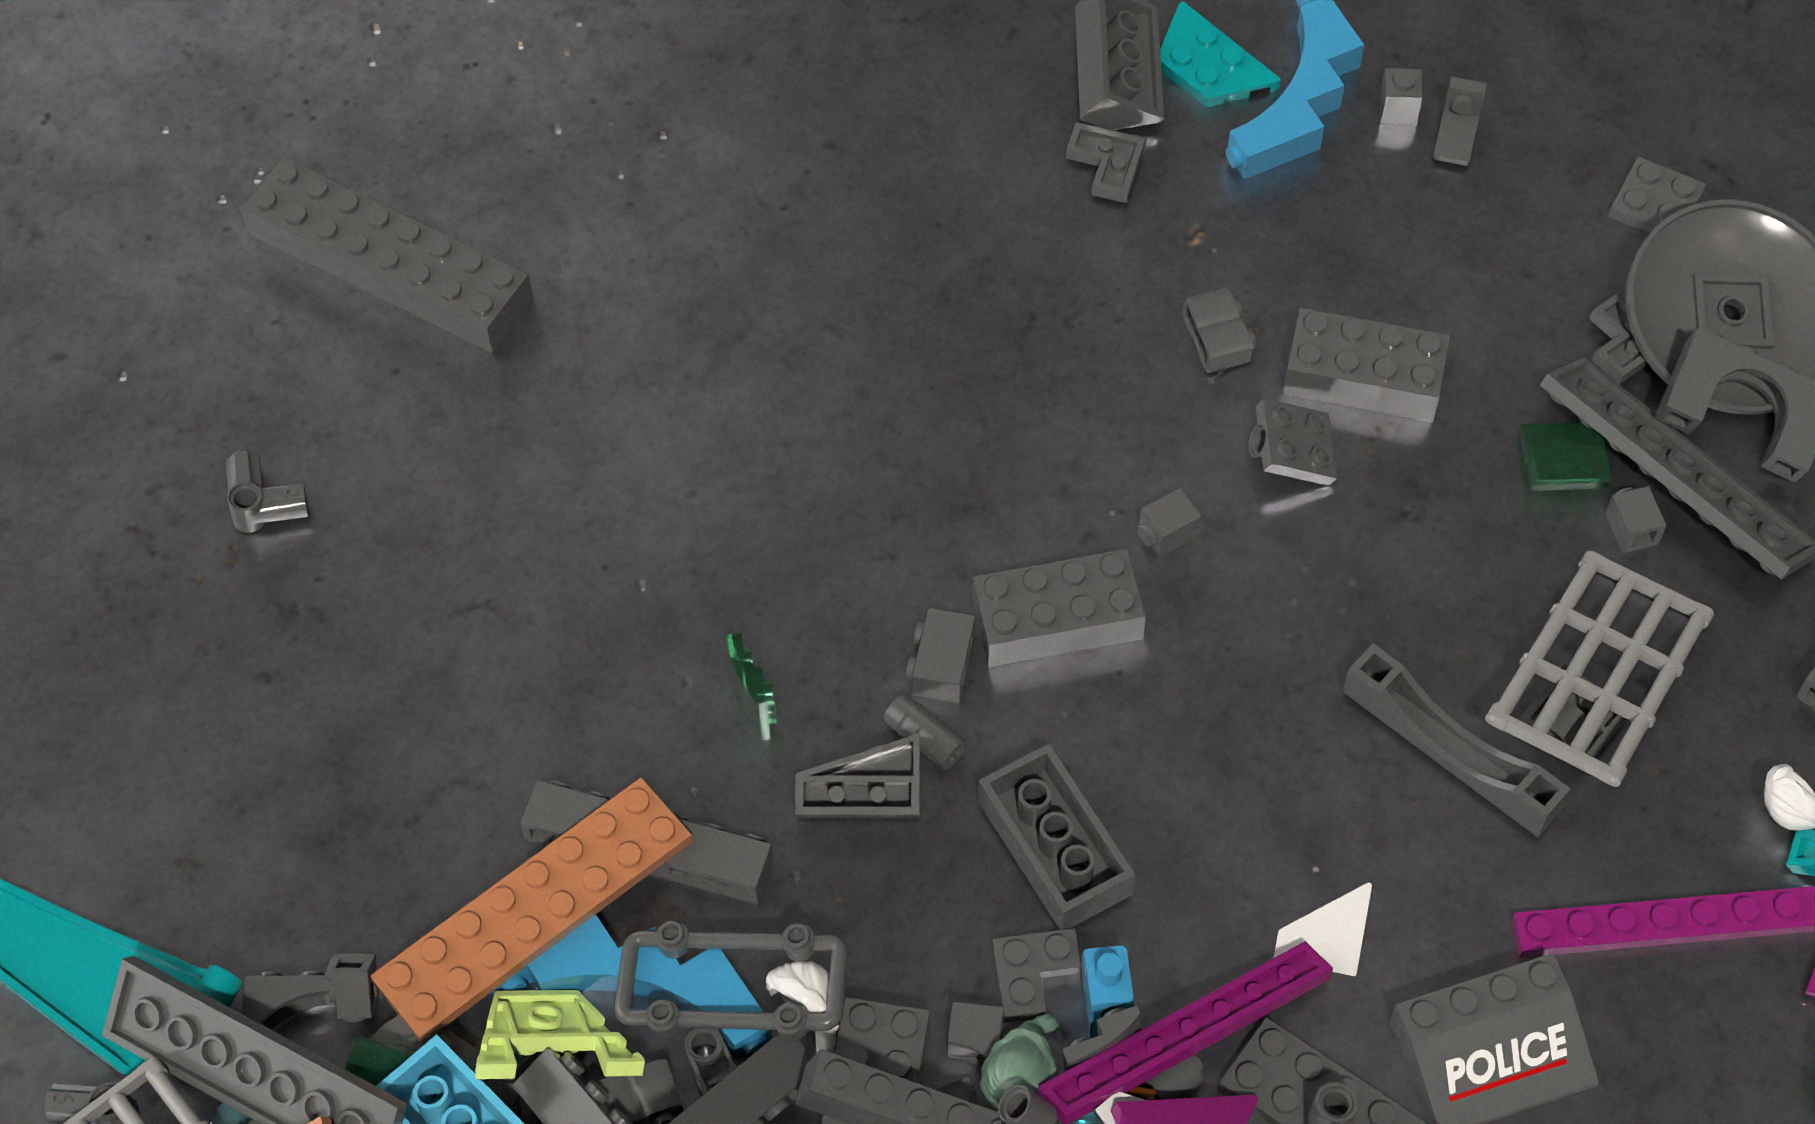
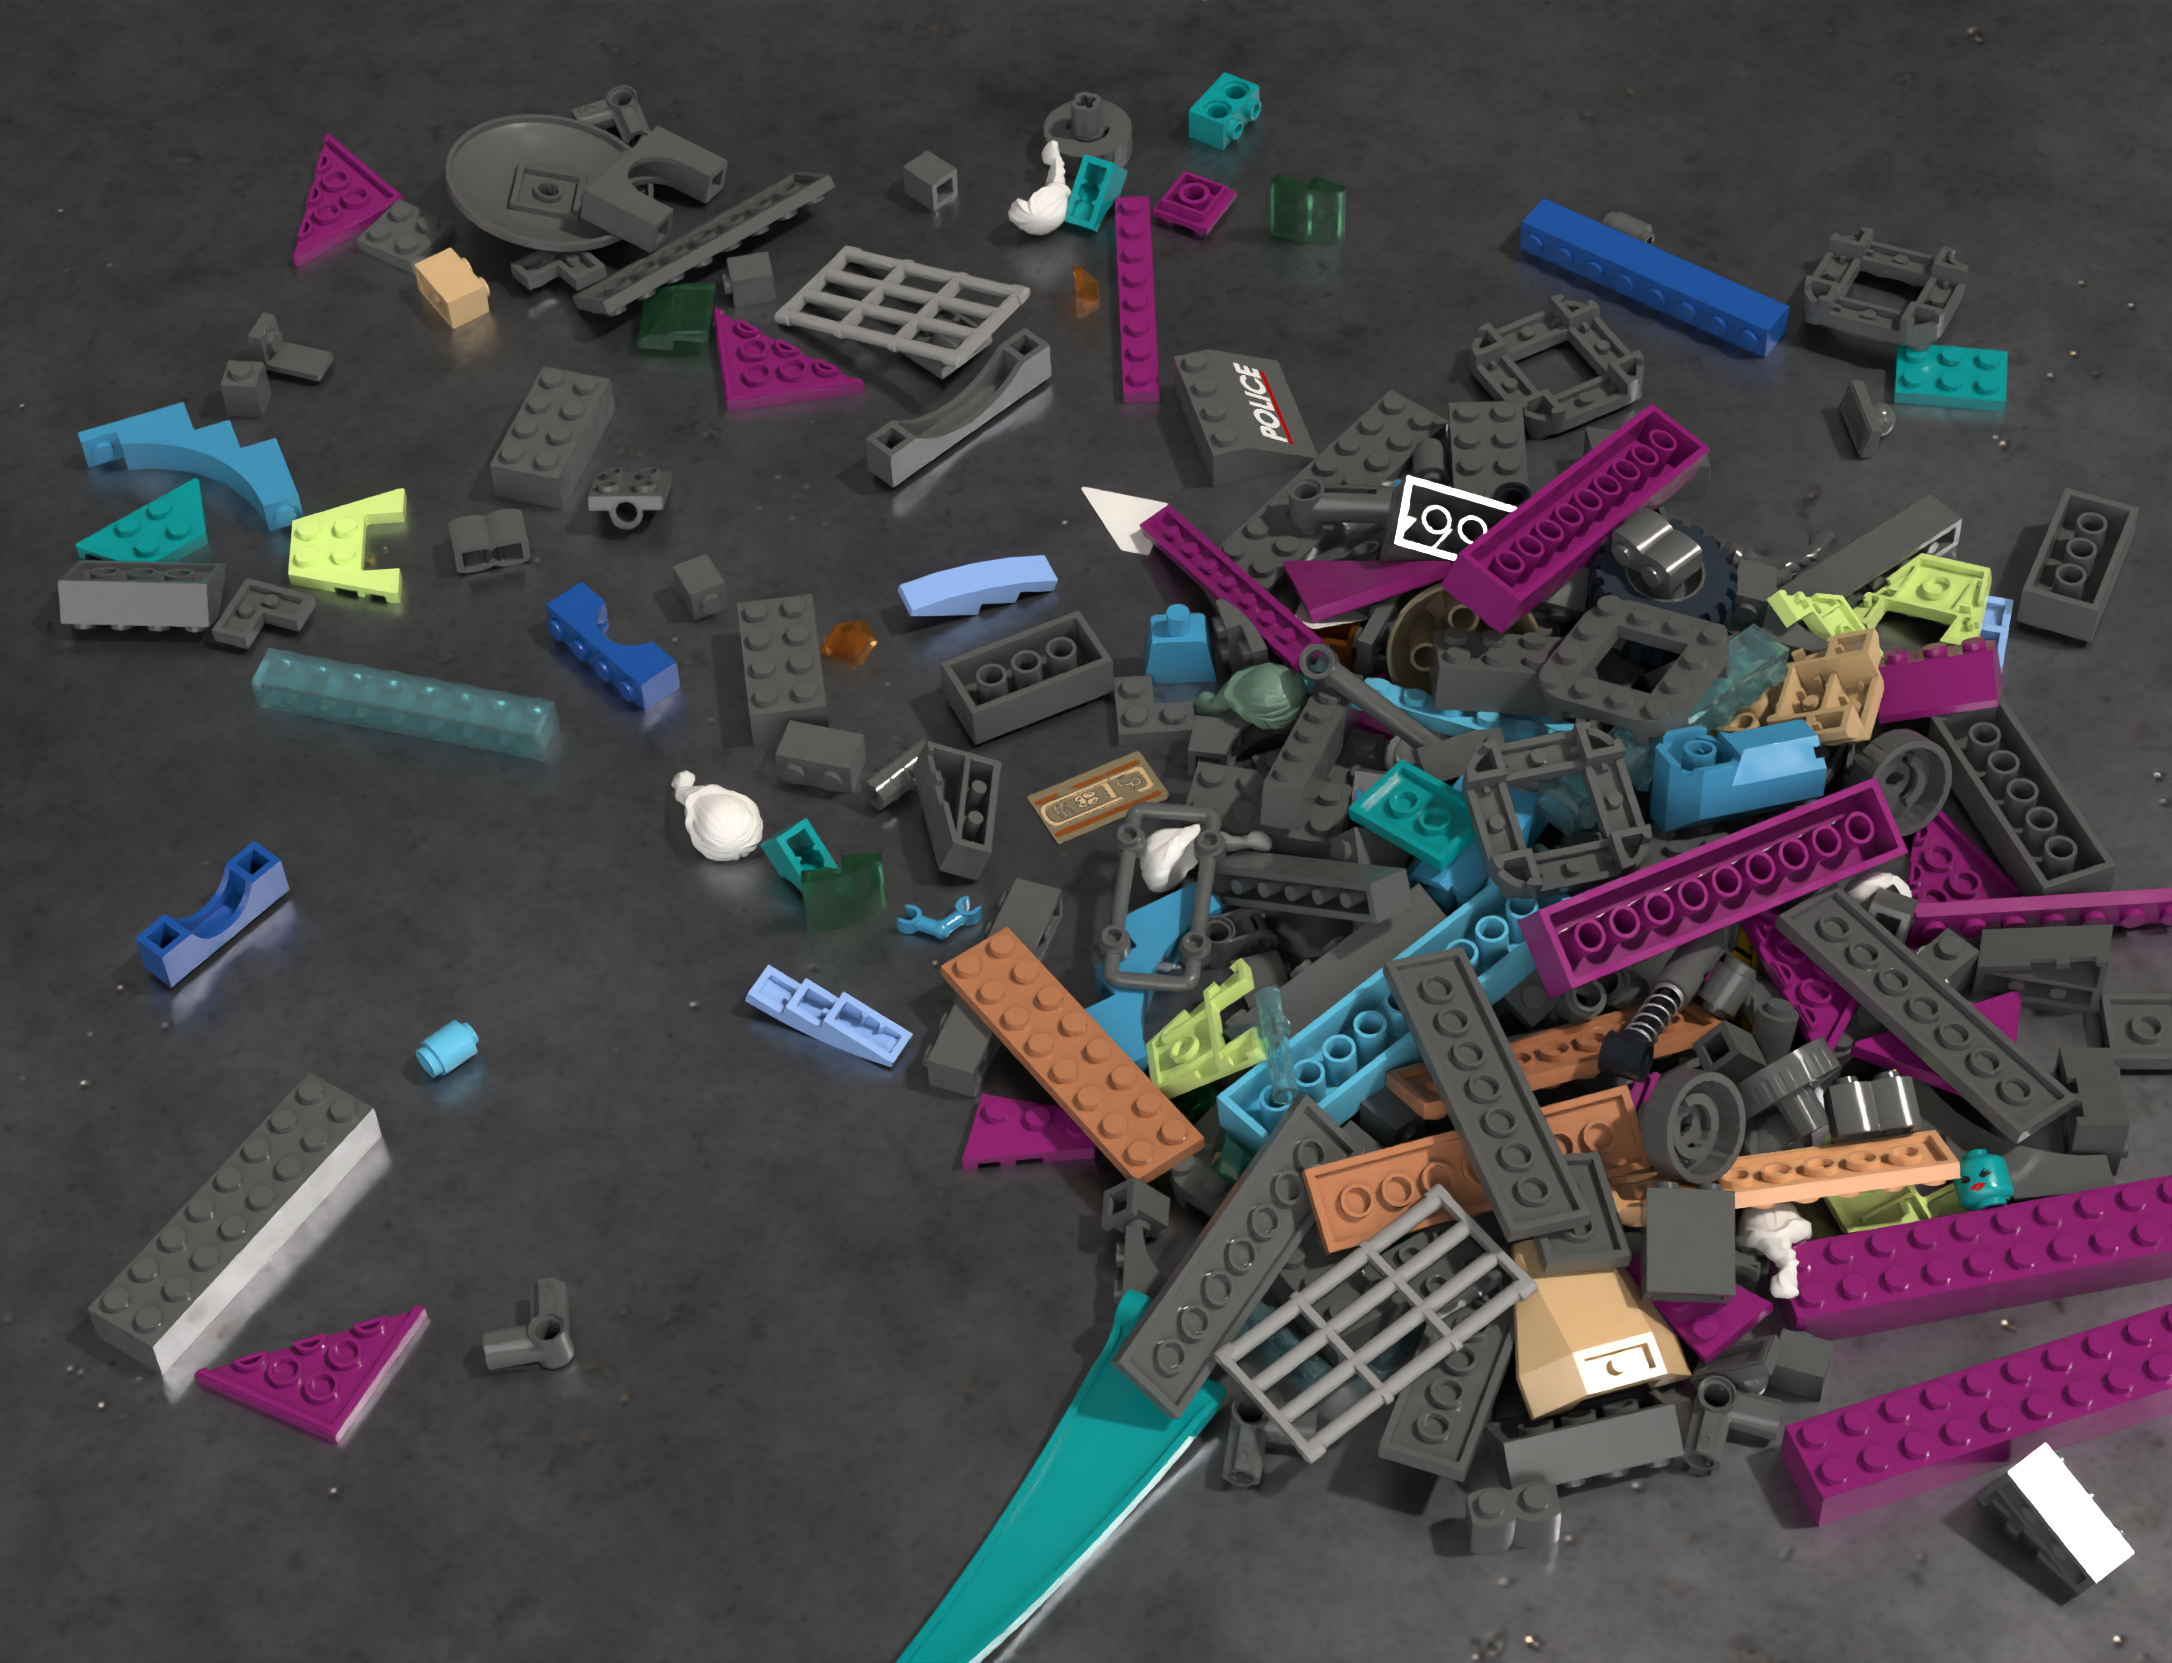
camera: 85 degrees left, 10 degrees down
none -> blue arch [135,841,290,988]
none -> magenta tile [195,1305,427,1444]
none -> clear light blue brick [251,648,560,761]
none -> yellowish green wing [288,488,407,603]
none -> magenta tile [292,133,405,268]
none -> tan brick [414,247,490,329]
none -> medium azure brick [415,1020,479,1078]
none -> blue arch [546,581,680,711]
none -> white hair [671,770,763,861]
none -> magenta tile [712,308,865,412]
none -> light blue slope [745,964,913,1067]
none -> teal arch [760,818,849,907]
none -> clear orange slope [819,620,877,665]
none -> dark azure arm [896,896,982,939]
none -> light blue slope [898,555,1058,616]
none -> magenta wing [962,1094,1098,1170]
none -> sticker [1027,750,1171,844]
none -> clear orange slope [1072,264,1099,319]
none -> clear light blue pin [1254,987,1300,1105]

